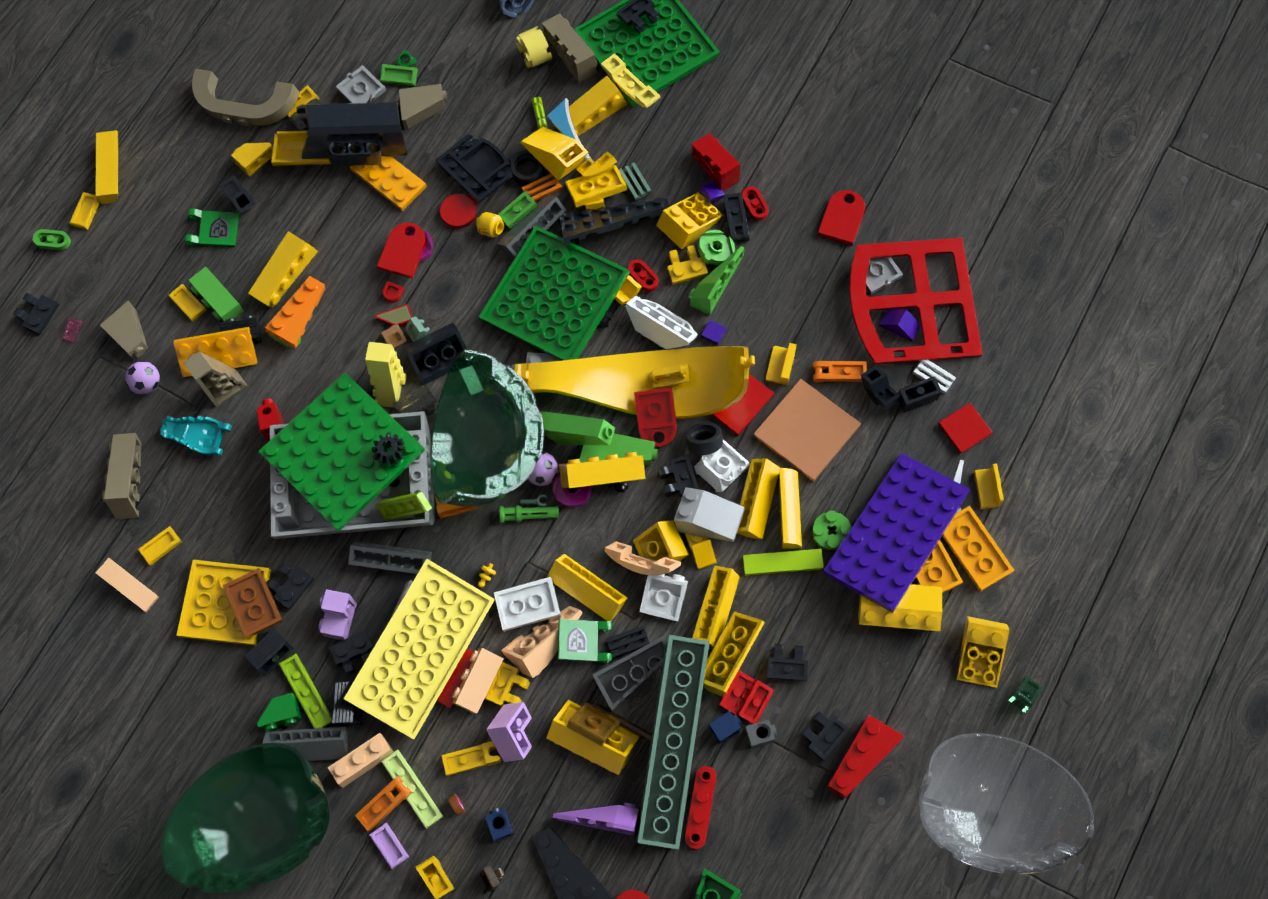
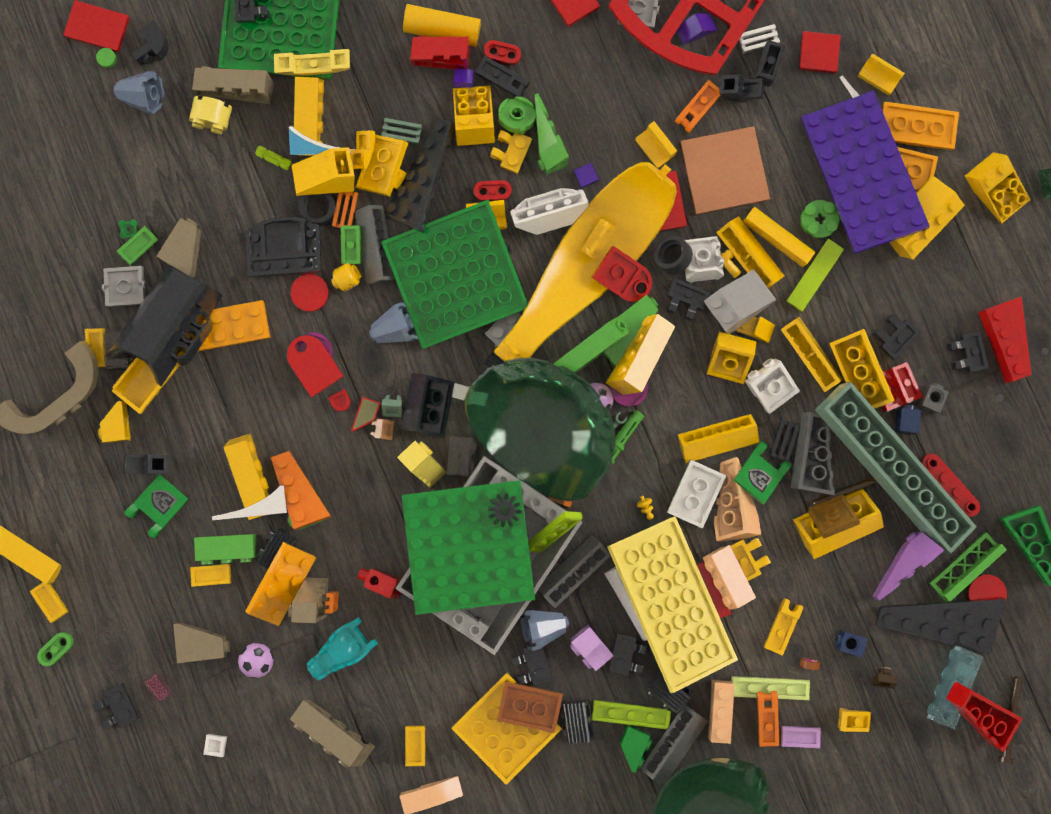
camera: 60 degrees left, 15 degrees up
lavender brick [486,702,532,762] -> none
light nougat slope [605,541,681,575] -> none
none -> white tile [203,734,227,757]
none -> white sticker [212,485,287,520]
none -> orange tile [325,591,339,614]
none -> sand blue cone [369,302,418,343]
none -> yellow brick [403,4,481,47]
none -> sand blue cone [520,610,569,651]
none -> yellow arm [721,250,741,278]
none -> bright green fence [929,532,1007,602]

